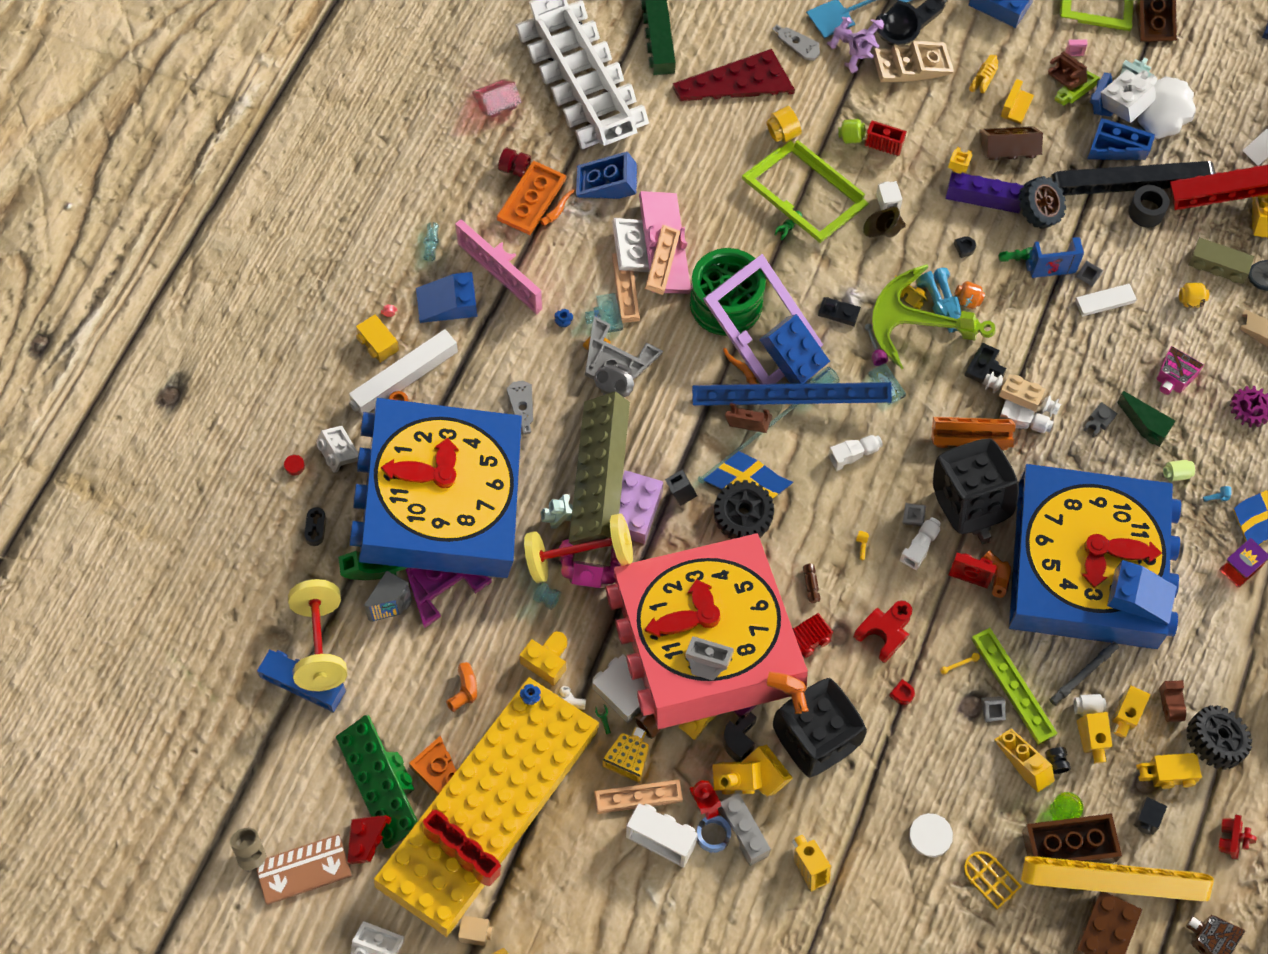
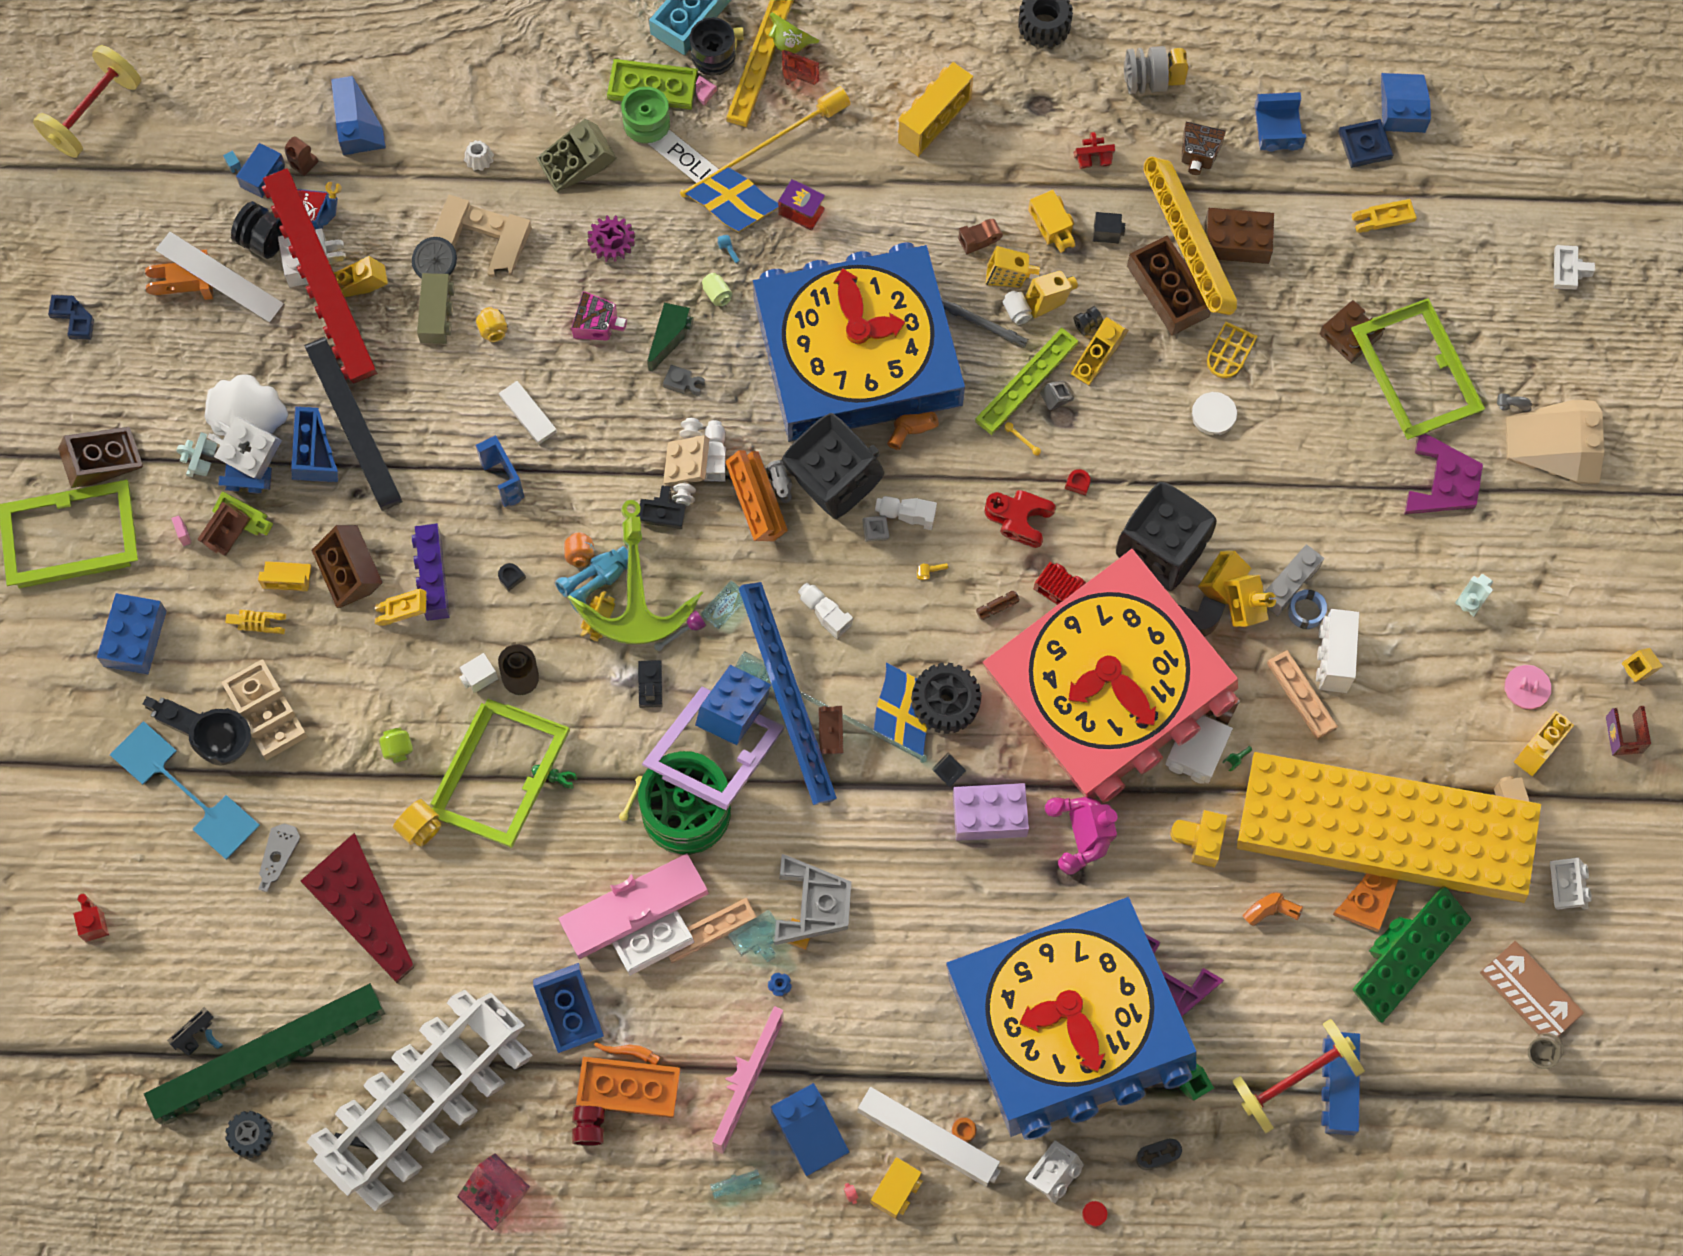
camera: 110 degrees left, 5 degrees up
red wing [347,815,391,864] -> none
dark grey slope [364,571,412,622] -> none
red brick [422,809,501,887] -> none
light grey piece [506,381,533,434] -> none
blue plate [520,684,541,705] -> none
light yellow piece [524,514,633,583] -> none
clear light blue wheel [533,582,562,610] -> none
light aqua hips [540,494,573,529] -> none
white arm [558,686,586,710] -> none
olive brick [569,391,630,552] -> none
flat silver piece [594,363,634,398] -> none
yellow torso [603,727,649,783] -> none
light nougat tile [645,225,680,295] -> none
light grey slope [685,636,734,681] -> none
red hips [689,780,722,819] -> none
orange animal [723,348,758,384] -> none
orange arm [767,671,809,714] -> none
yellow torso [792,835,831,892] -> none
lavender piece [827,17,884,73] -> none
red brick [864,120,907,157] -> none
red hinge [948,553,997,589] -> none
green piece [998,247,1033,262] -> none
black wheel [1019,176,1066,229] -> none
clear neon green wheel [1050,792,1084,821] -> none
flat silver slope [1076,261,1104,287] -> none
blue slope [1107,560,1177,625] -> none
black piece [1128,185,1170,228] -> none
black wheel [1186,705,1252,770] -> none

